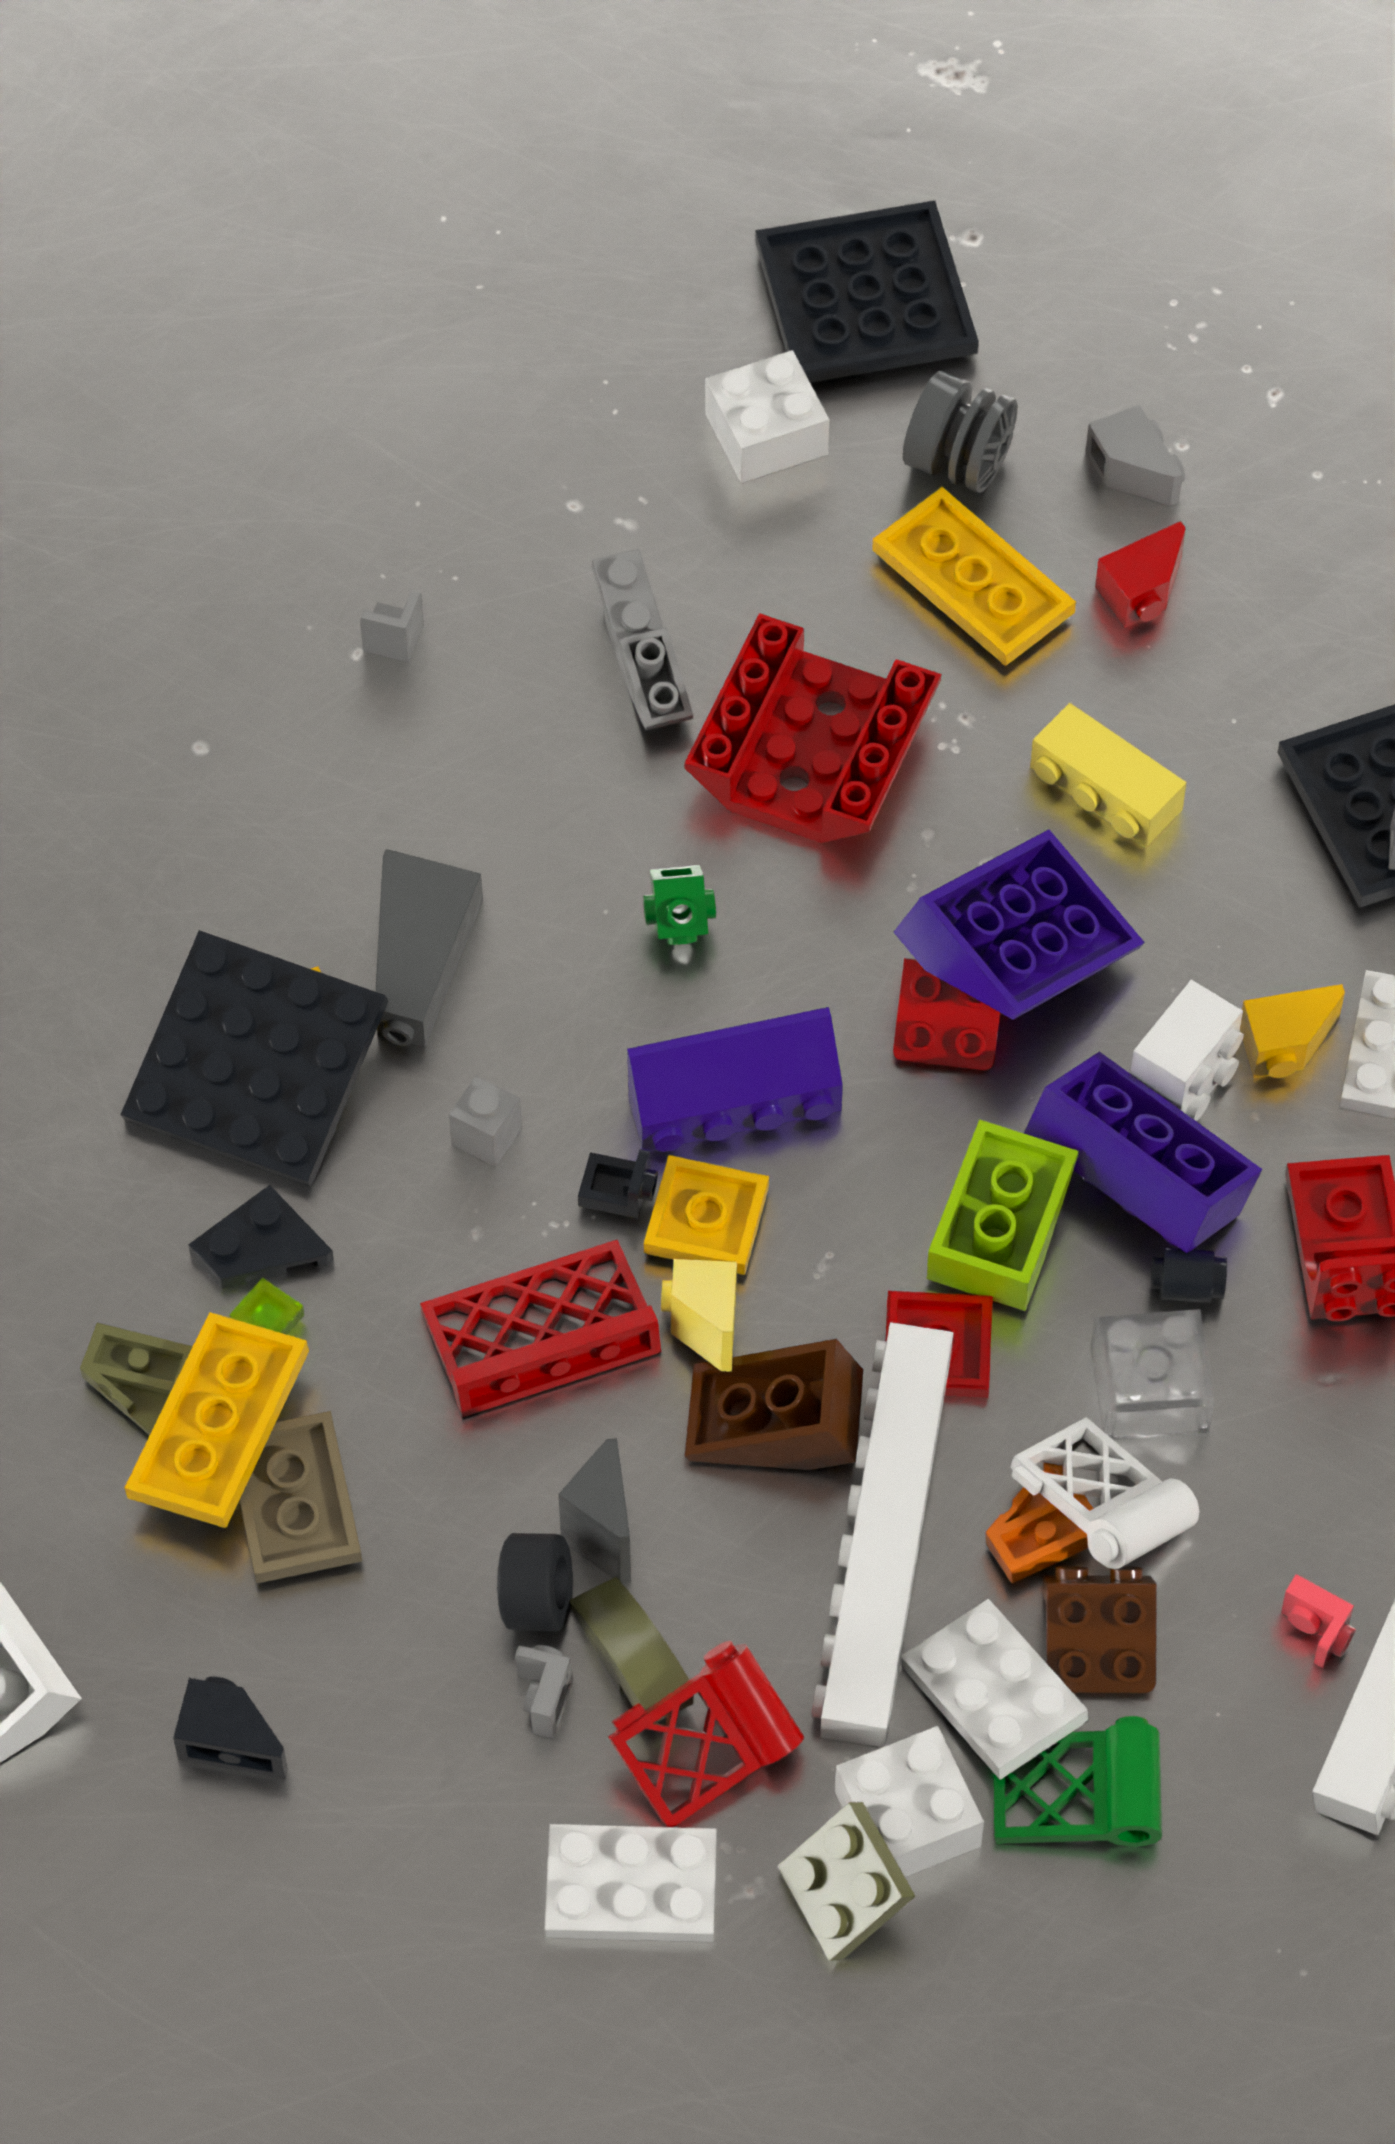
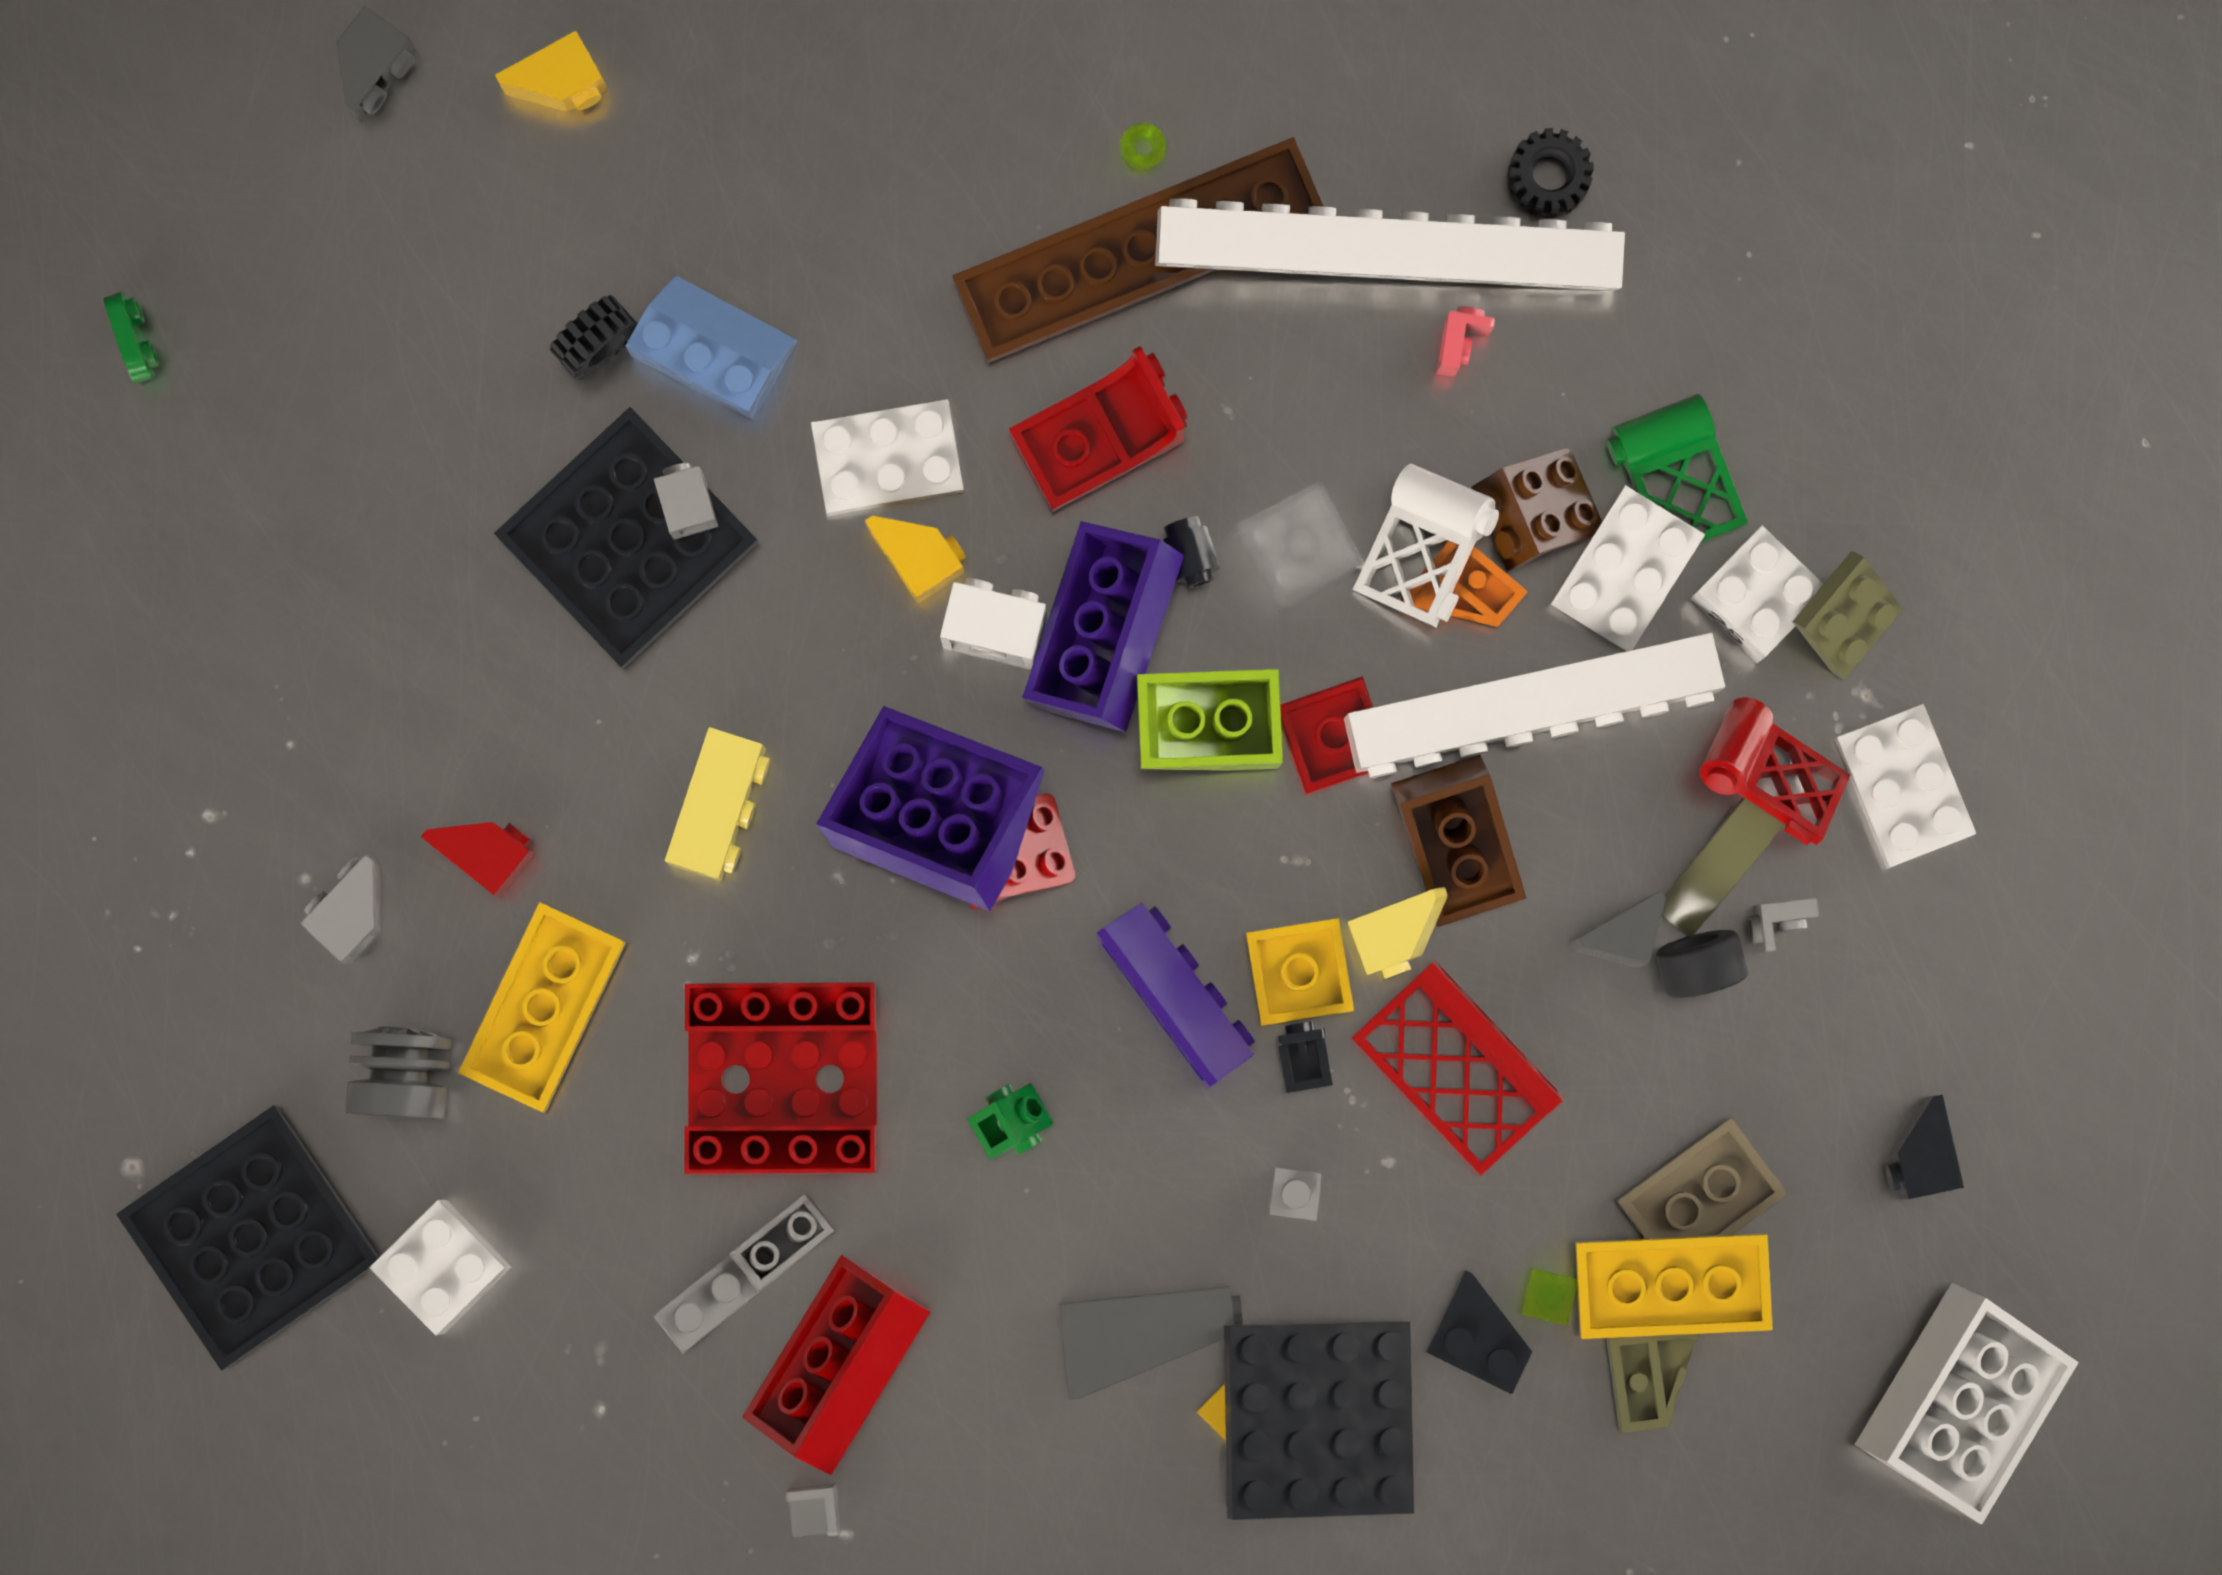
camera: 115 degrees left, 25 degrees up
none -> red slope [742,1255,931,1475]

